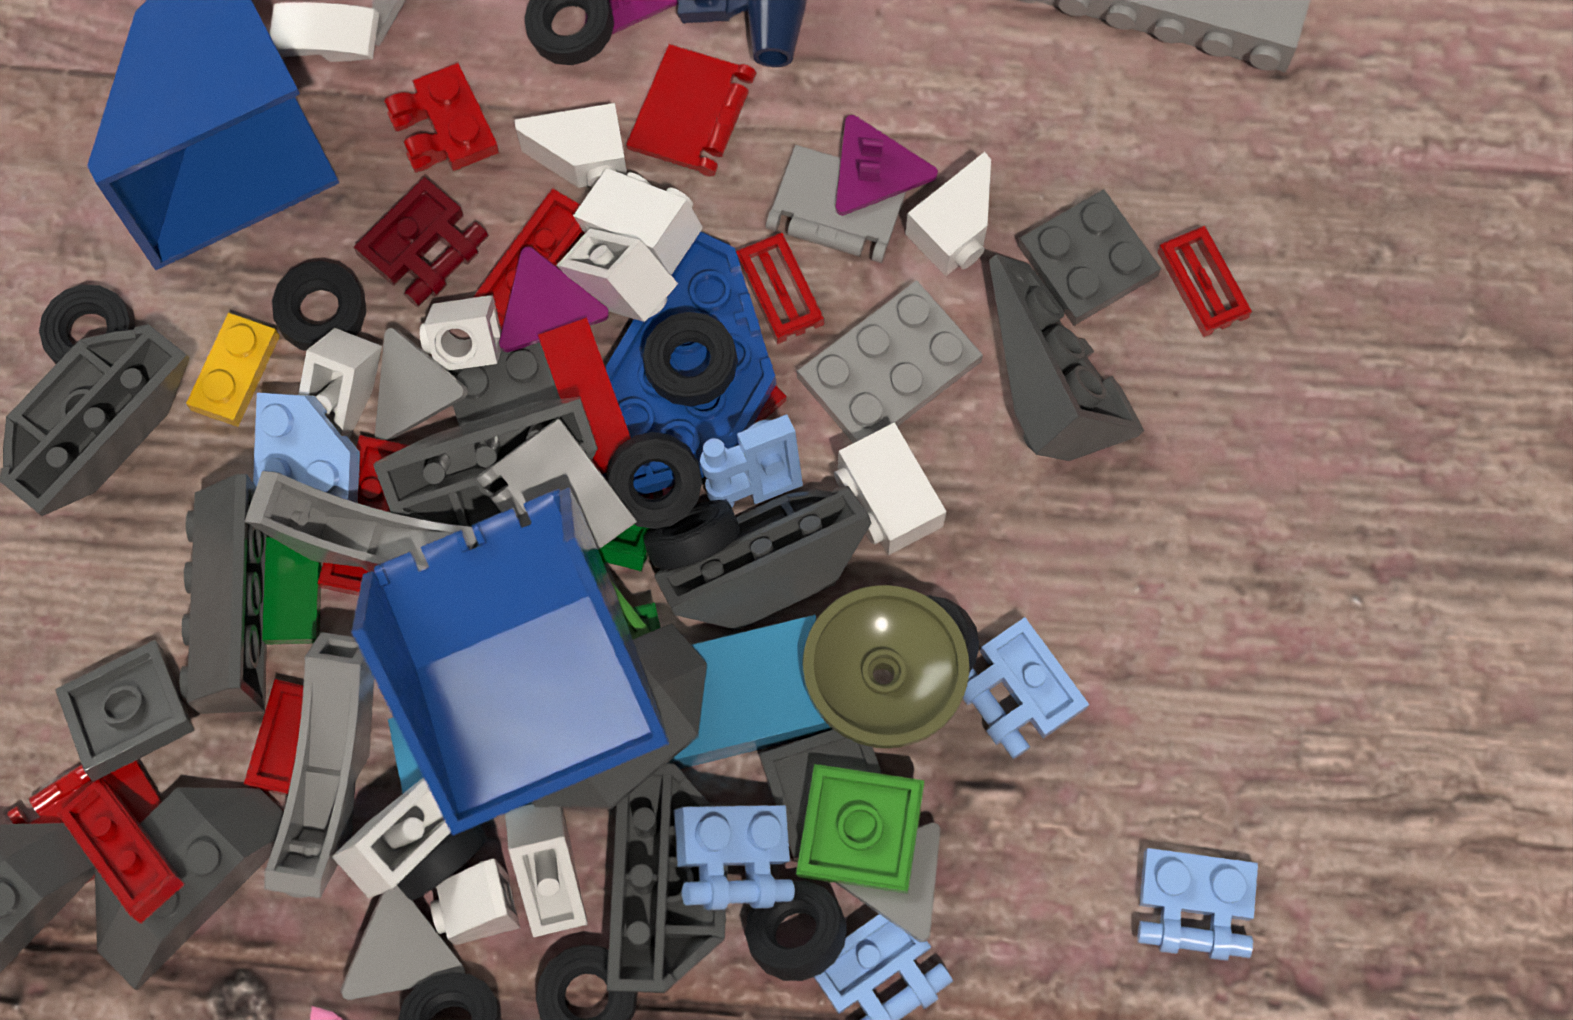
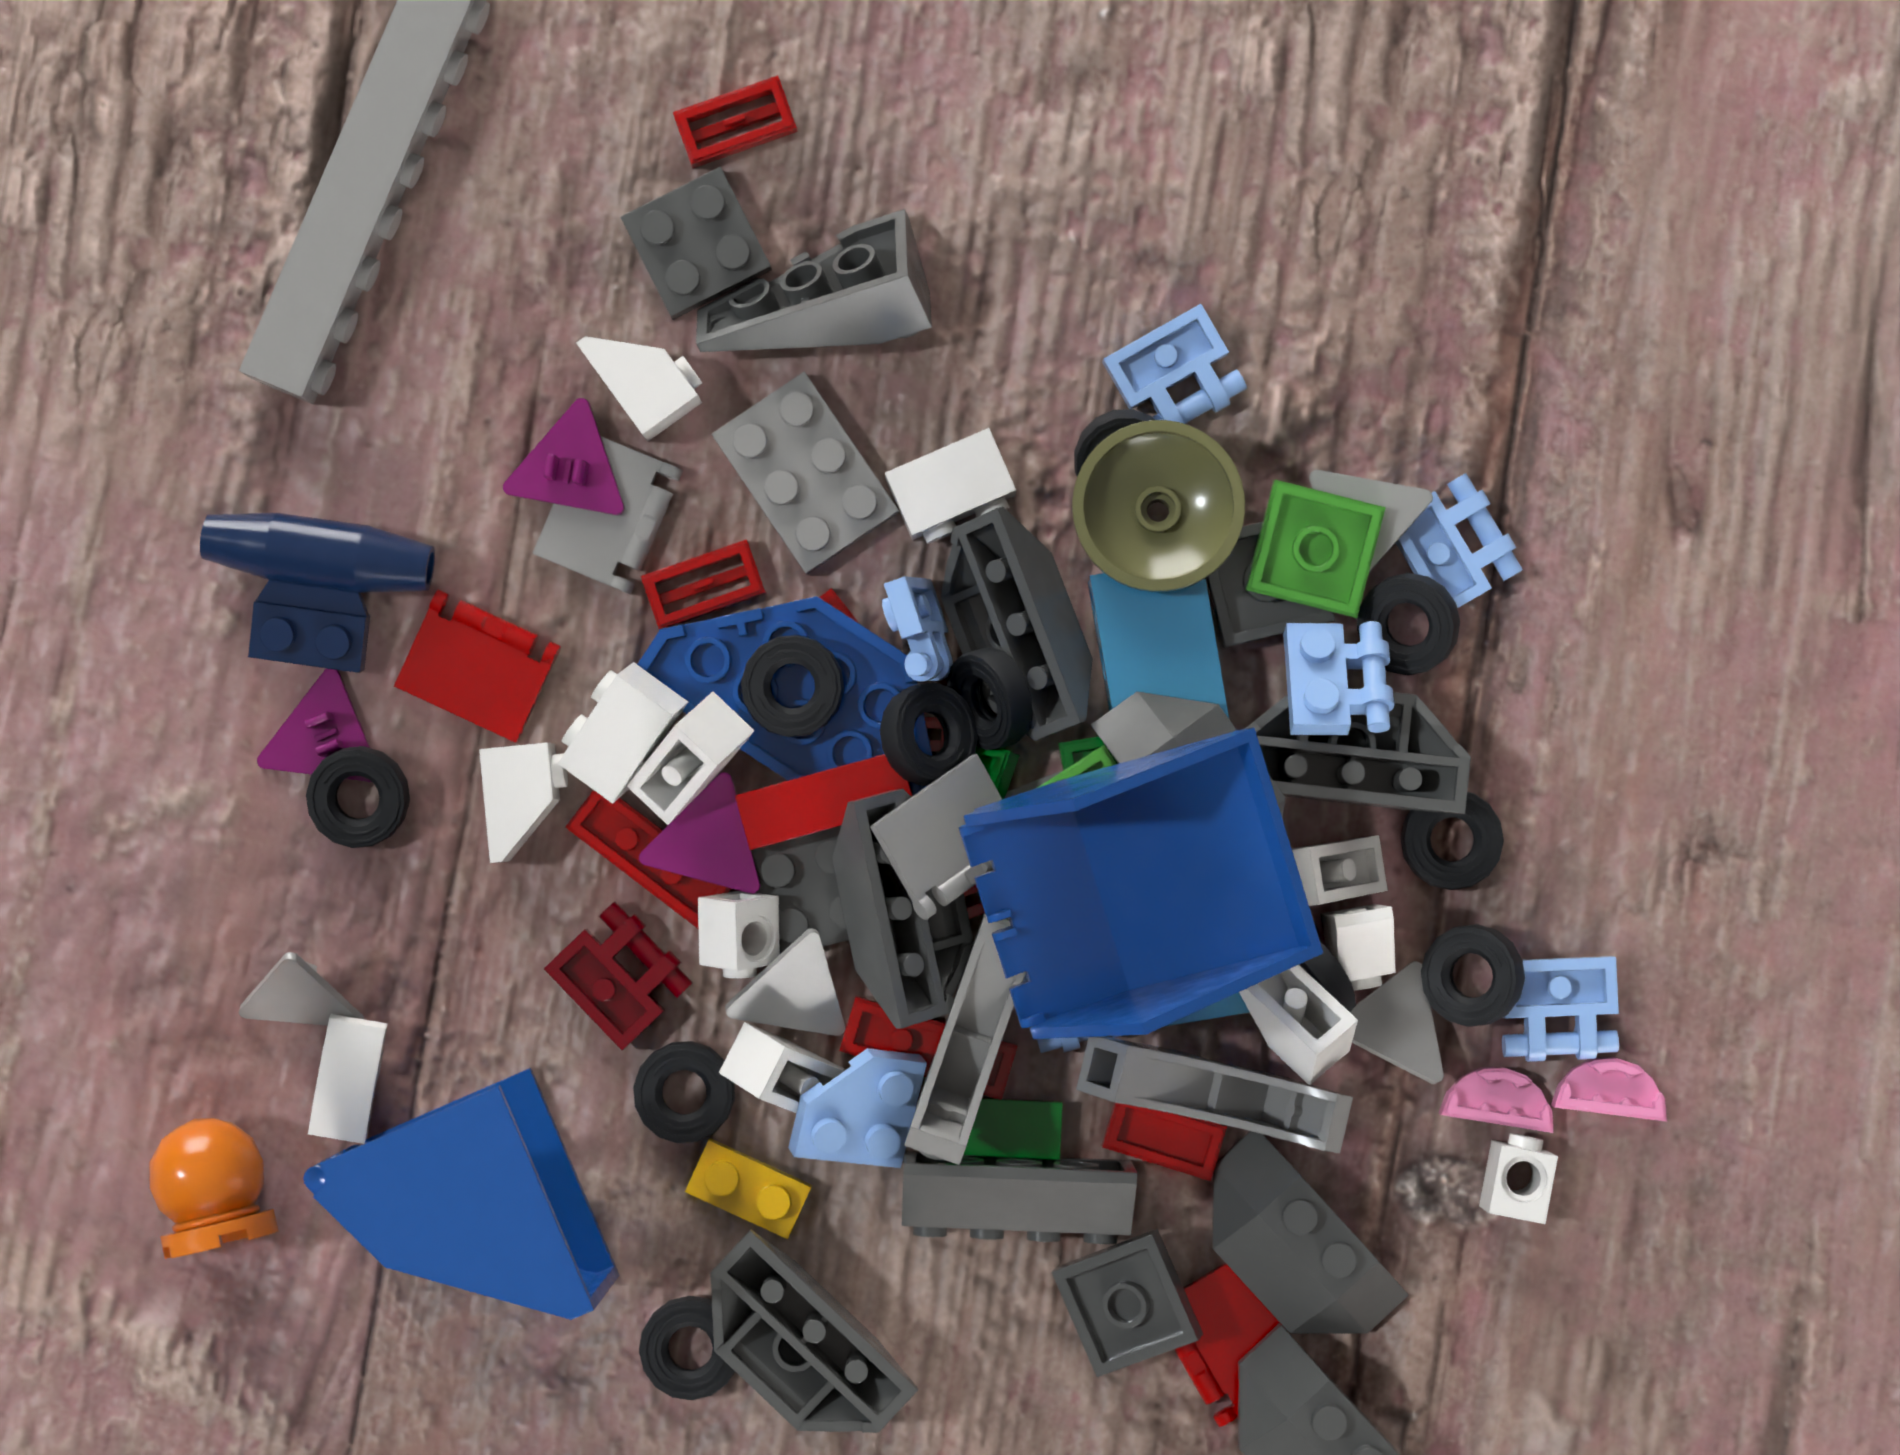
camera: 90 degrees left, 15 degrees up
red tile [57,778,185,924] -> none
red plate [384,63,499,172] -> none
light blue plate [1137,848,1258,961] -> none

